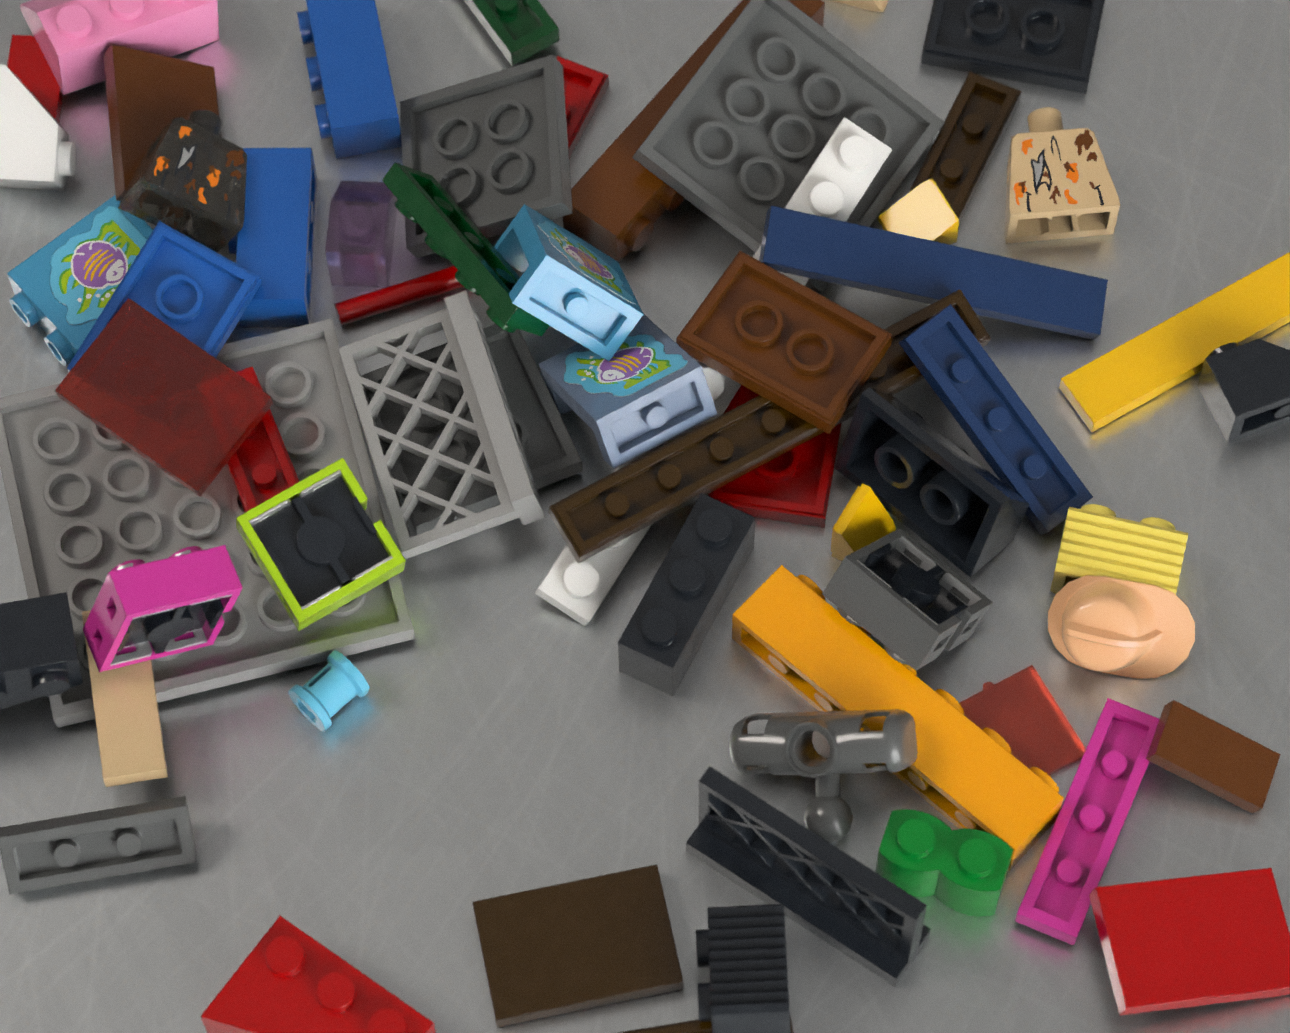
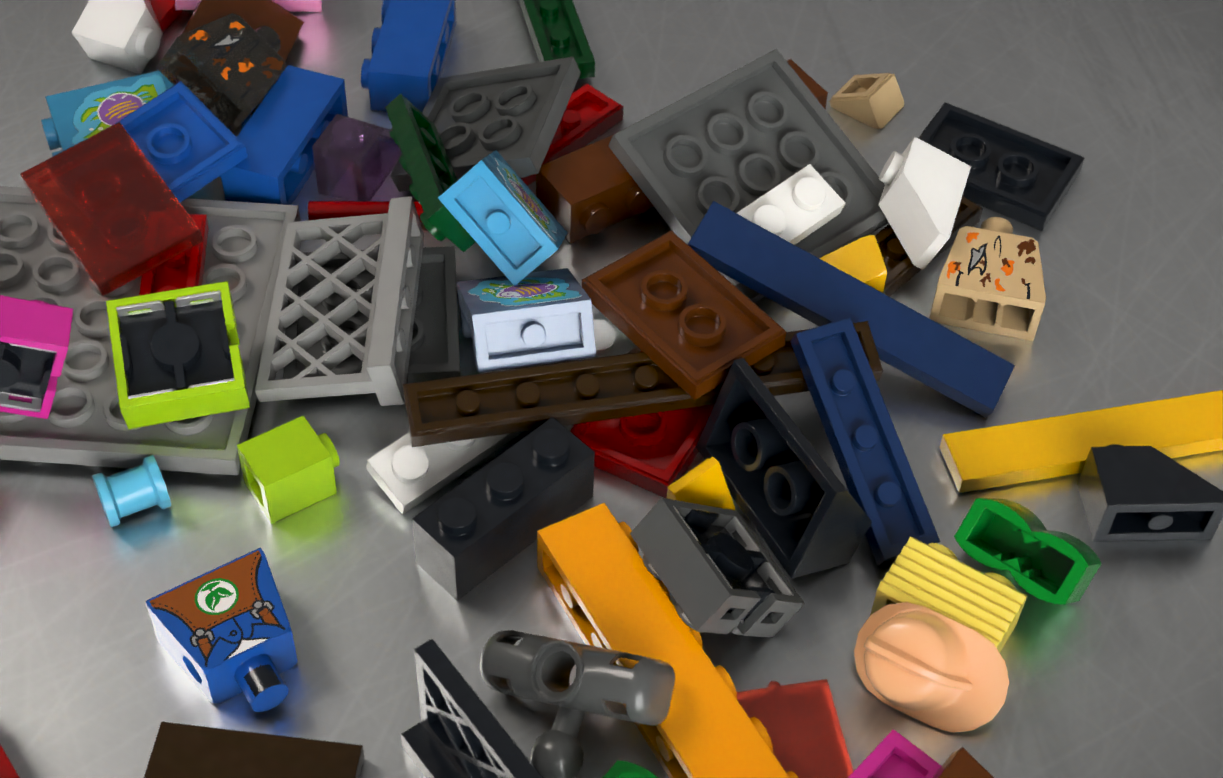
camera: 15 degrees right, 15 degrees down
none -> torso [145,547,298,712]
none -> lime brick [237,415,340,524]
none -> white slope [878,137,971,270]
none -> green brick [954,498,1102,605]

